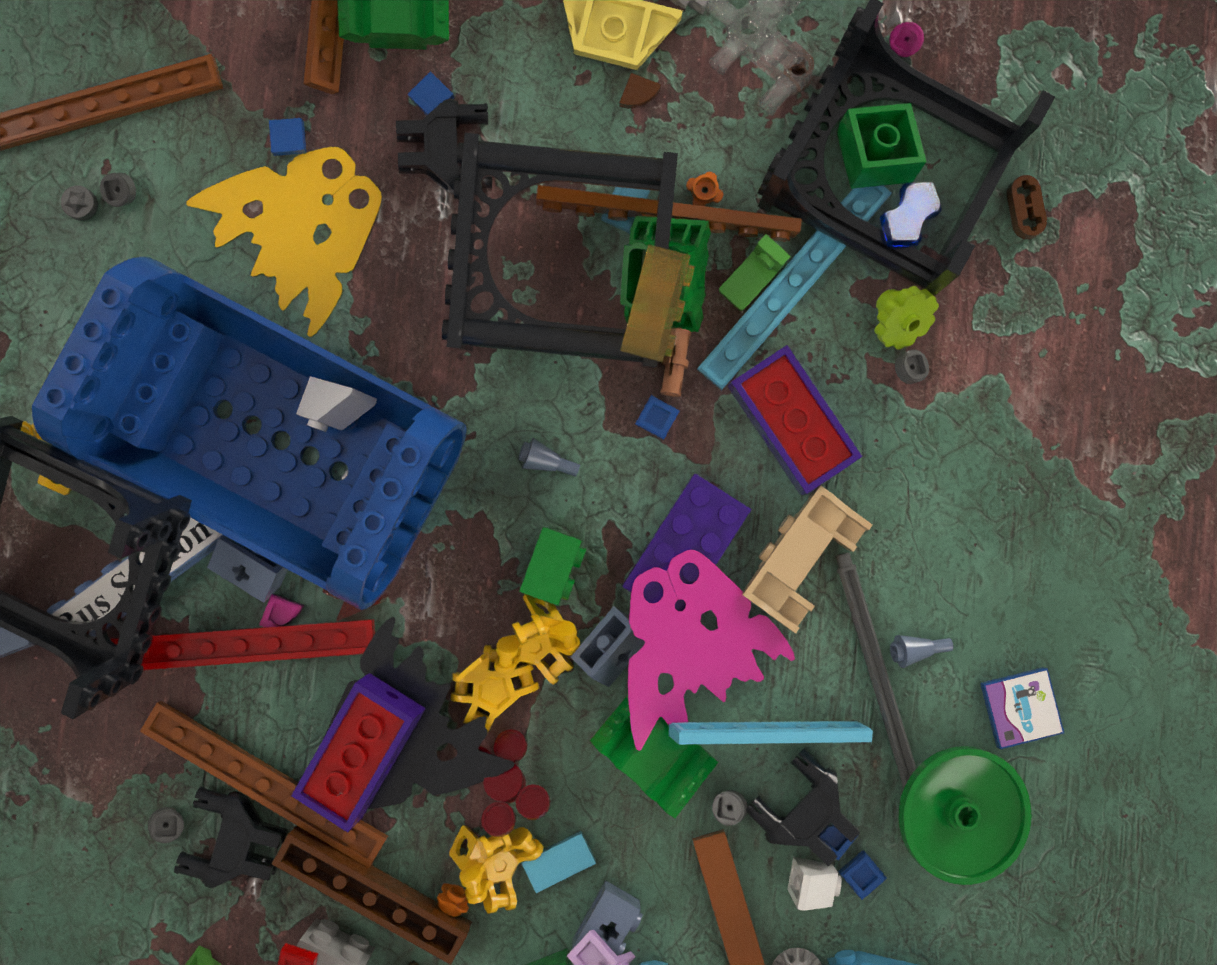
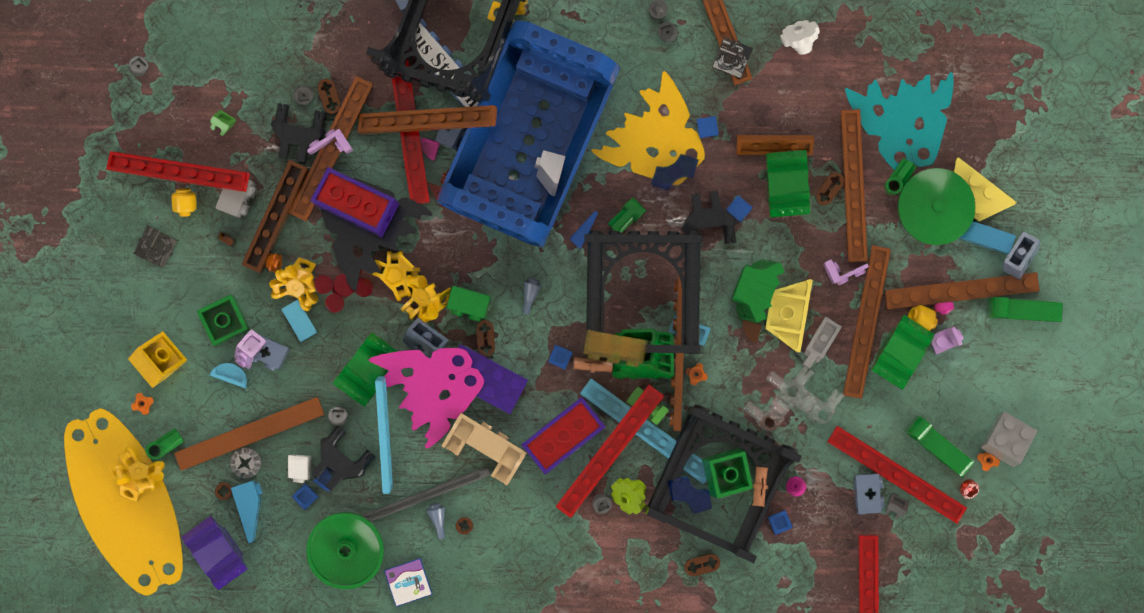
camera: 85 degrees right, 0 degrees up
none -> lavender bracket [307,129,353,155]
none -> reddish brown beam [318,79,341,115]
none -> dark orange plate [357,105,497,134]
none -> reddish brown bush [456,517,473,535]
none -> reddish brown beam [476,320,495,357]
none -> red plate [555,384,664,518]
none -> blue slope [570,211,598,250]
none -> green piece [608,197,647,233]
none -> clear blue tile [651,154,699,191]
none -> piece [712,36,753,79]
none -> green slope [731,259,785,323]
none -> nougat pin [752,467,768,507]
none -> blue tile [767,510,793,535]

